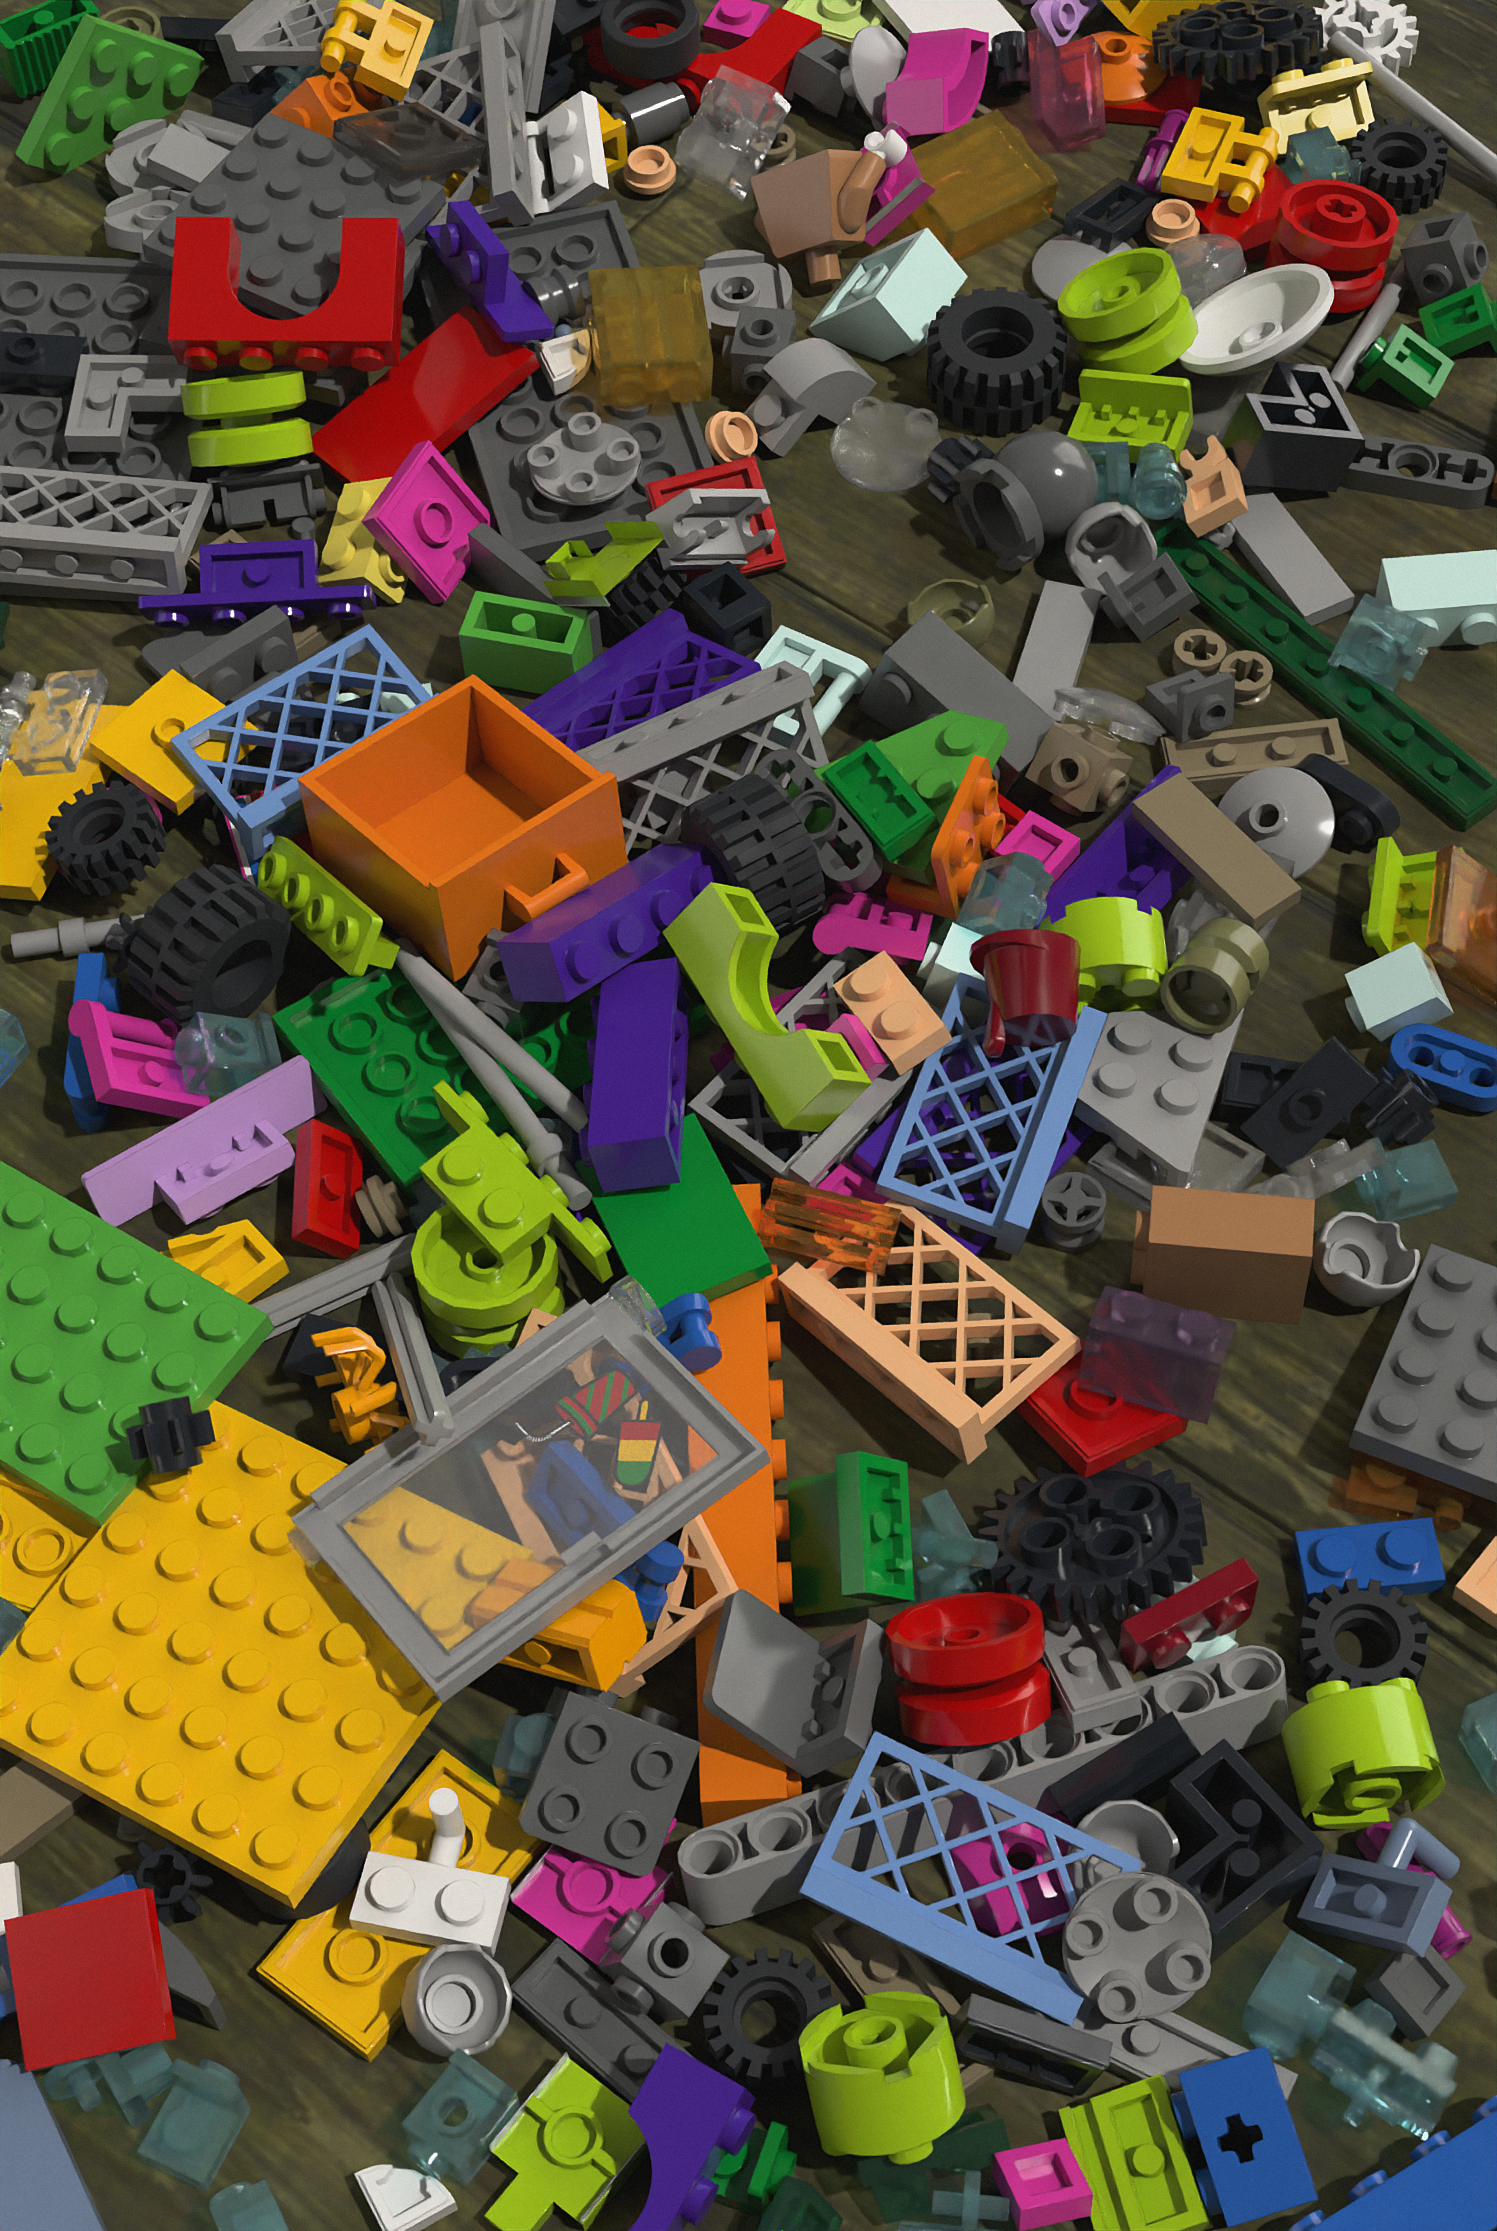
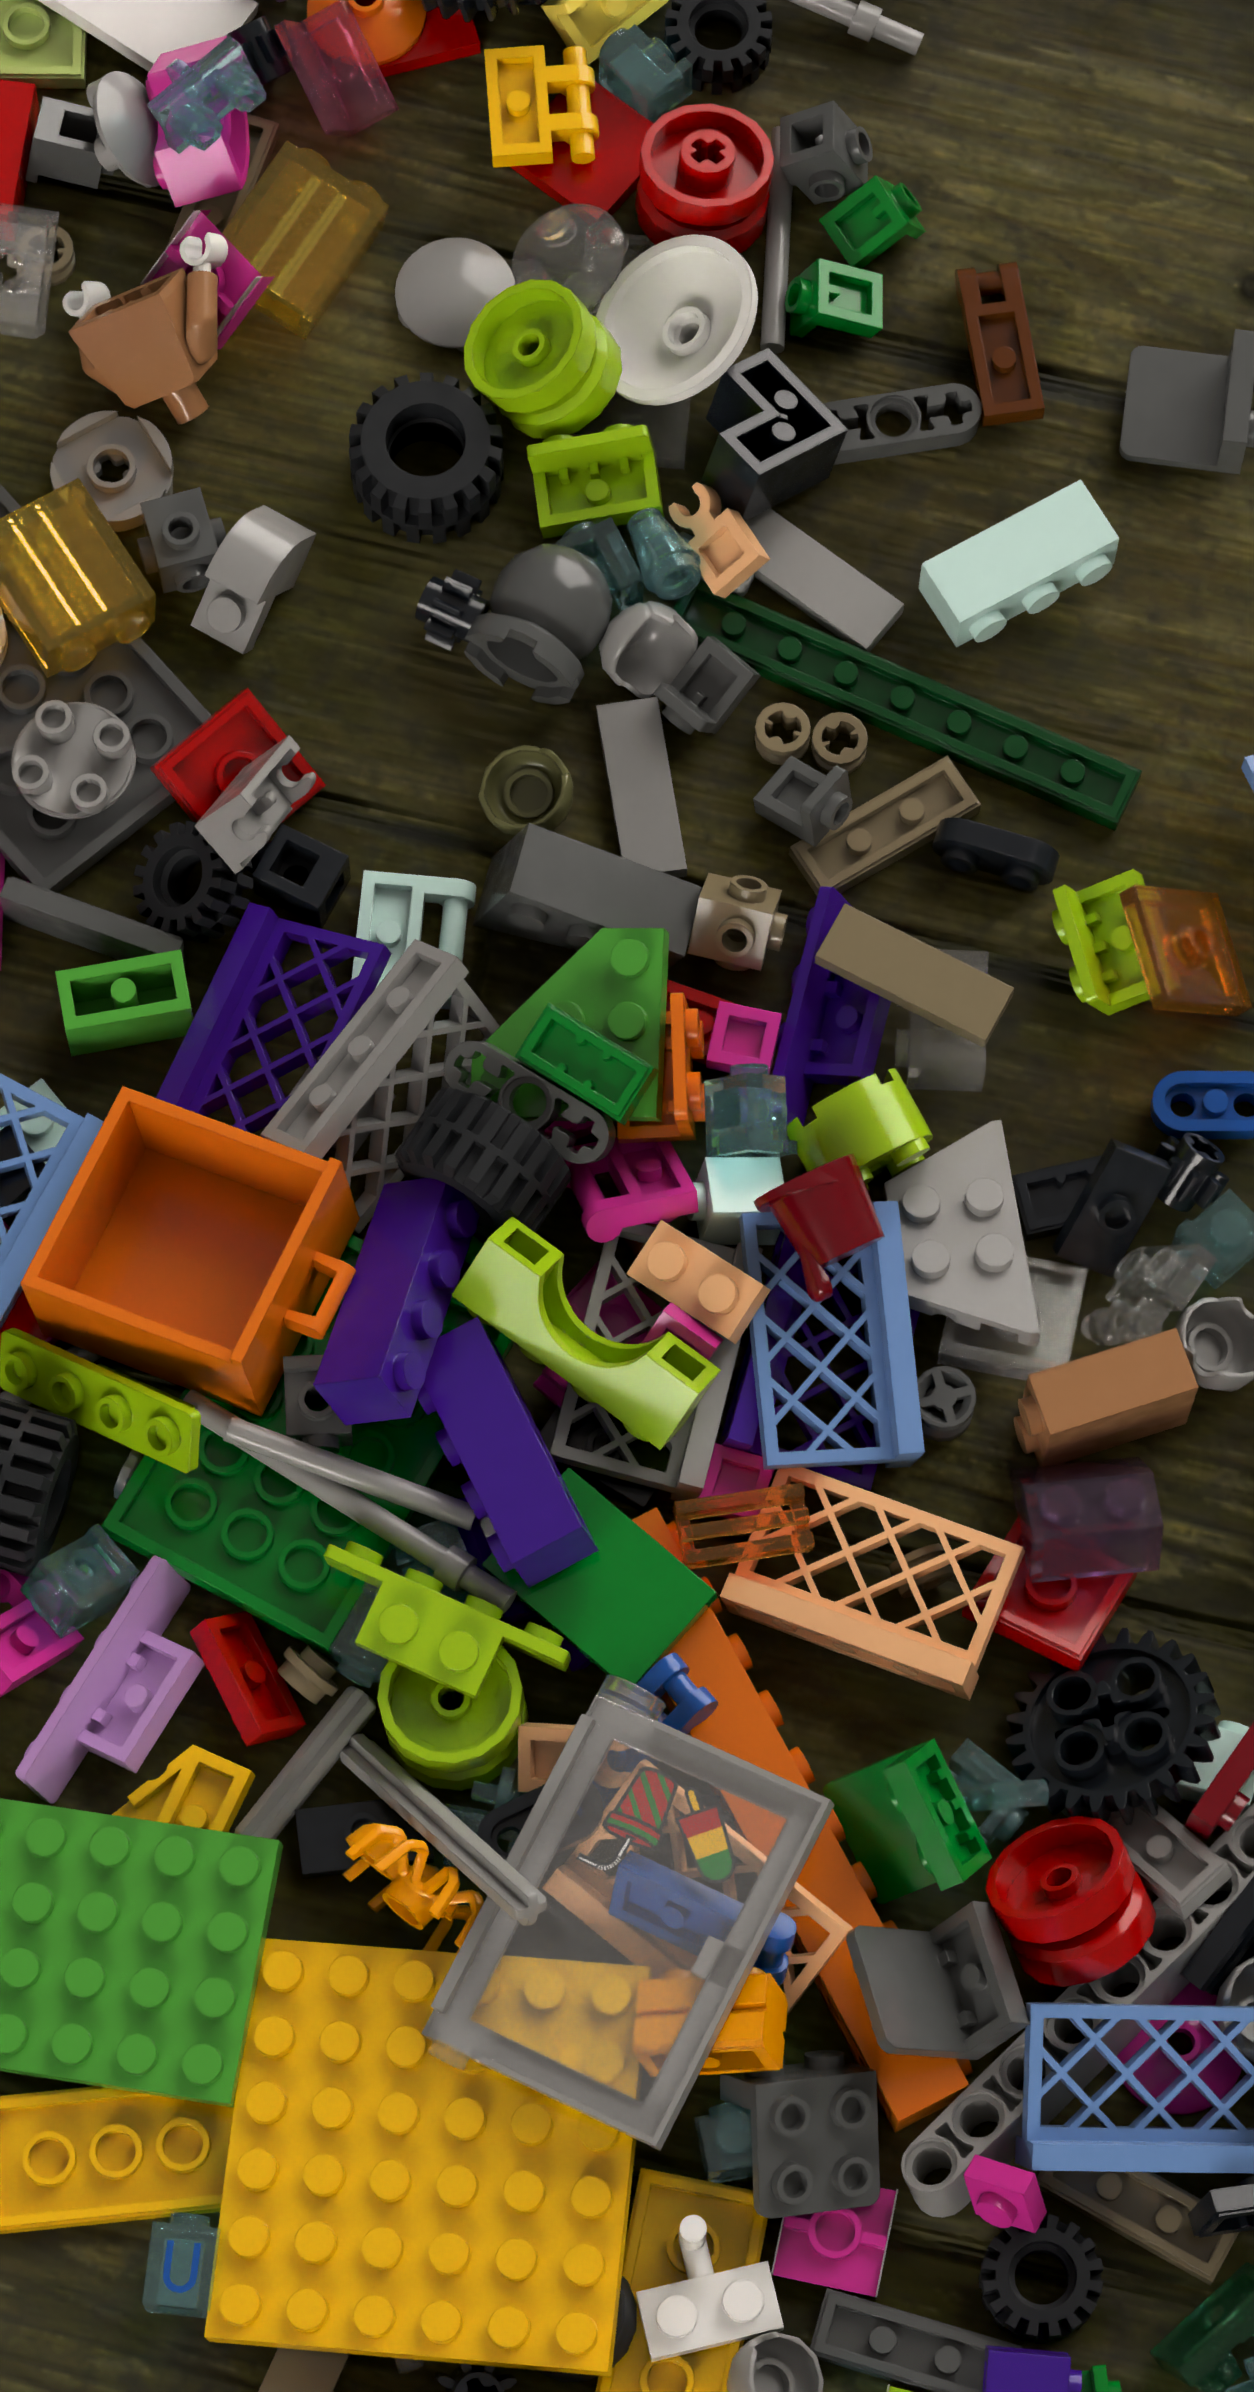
camera: 30 degrees left, 15 degrees up
black gear [125,1396,216,1475] -> none
lime piece [541,521,671,606] -> none
dark grey brick [598,1901,730,2022] -> none
light nougat plate [705,411,758,464] -> none
lime brick [799,1991,966,2164] -> none
light aqua slope [808,227,968,362] -> none
clear dish [831,396,942,492] -> none
clear dish [1053,687,1167,746] -> none
black tile [1062,177,1163,253] -> none
magenta axle [1135,109,1190,196] -> none
light nougat plate [1145,199,1200,250] -> none
olive wheel [1160,917,1269,1034] -> none
light grey dish [1218,767,1335,880] -> none
clear light blue brick [1327,593,1429,691] -> none
light aqua brick [1345,942,1454,1046] -> none
none -> clear light blue hips [147,36,266,154]
none -> dark pink plate [963,2154,1047,2233]

